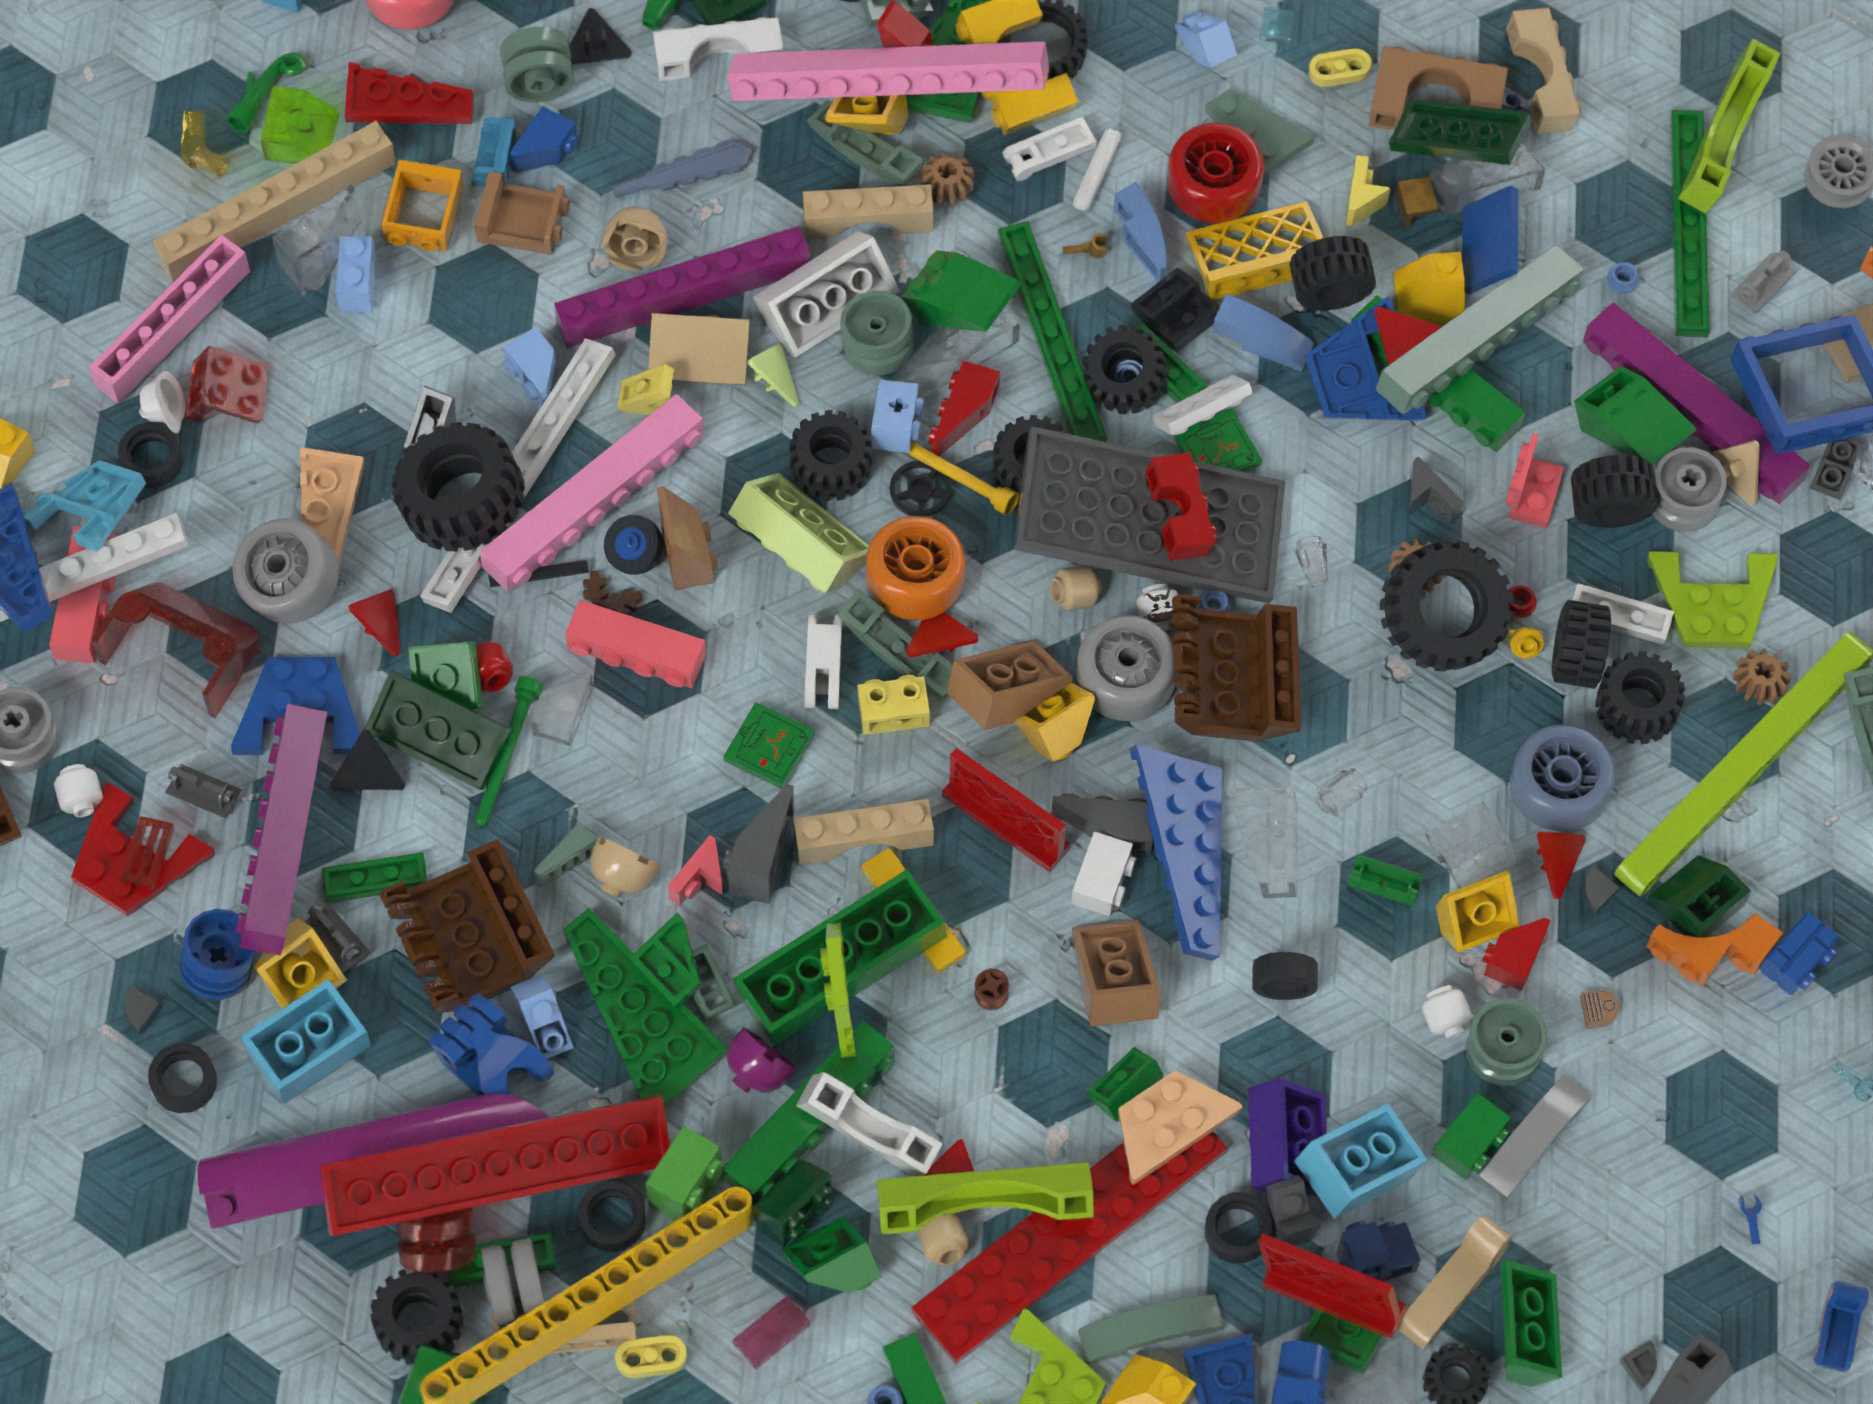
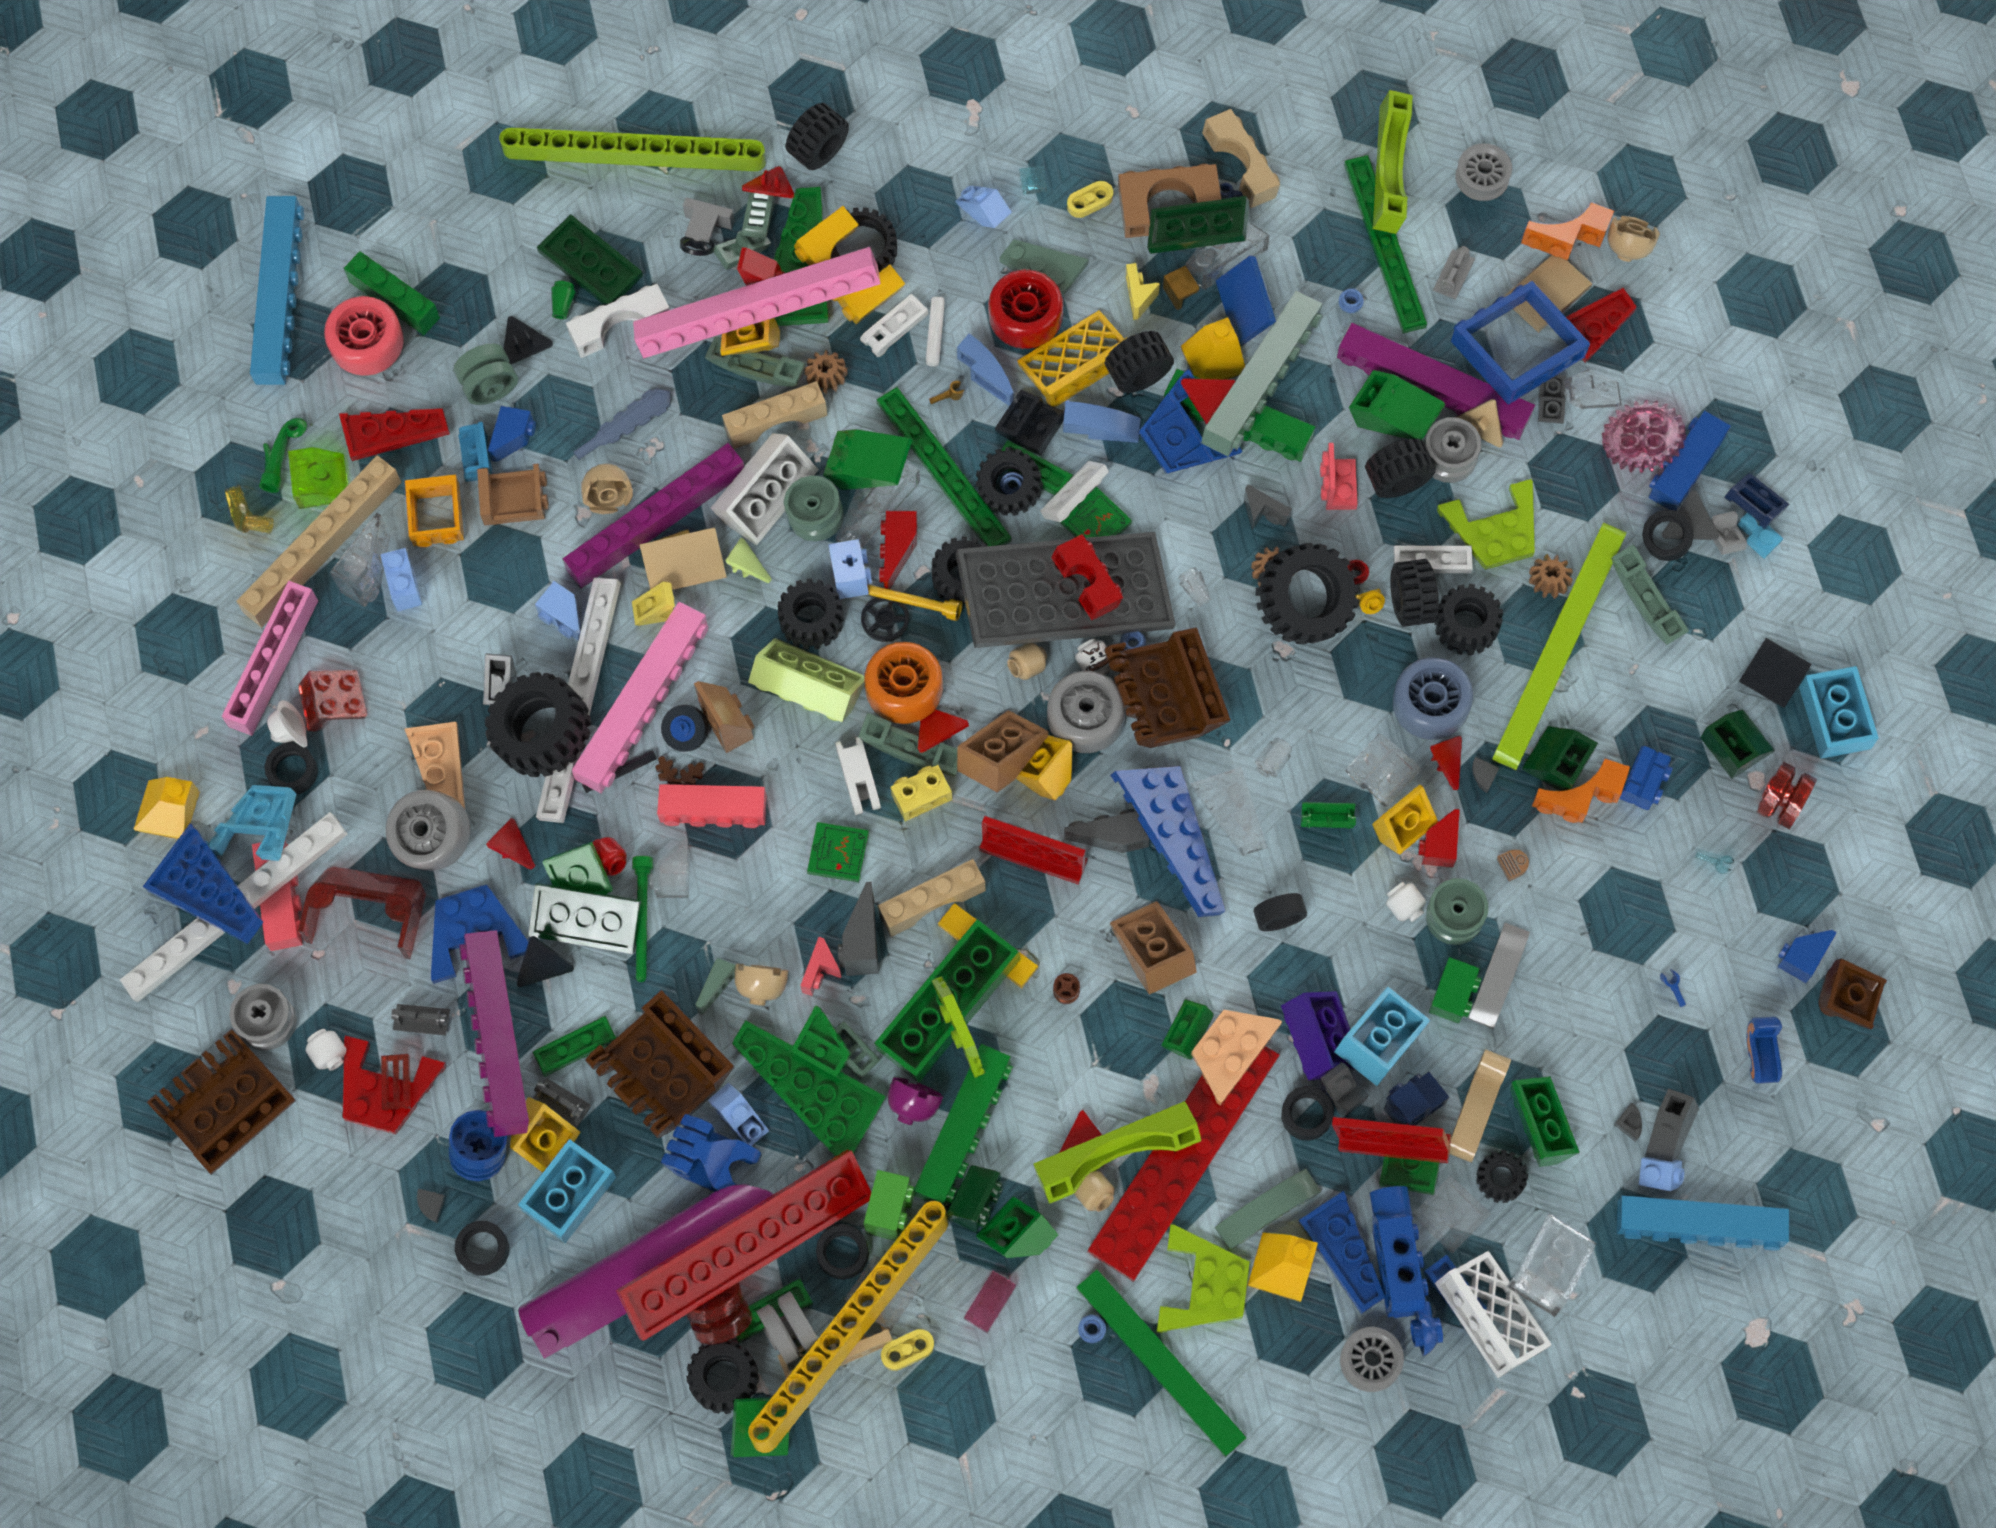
camera: 15 degrees left, 5 degrees up
white arch [796,1072,942,1177] -> none
white brick [1071,832,1137,916] -> none

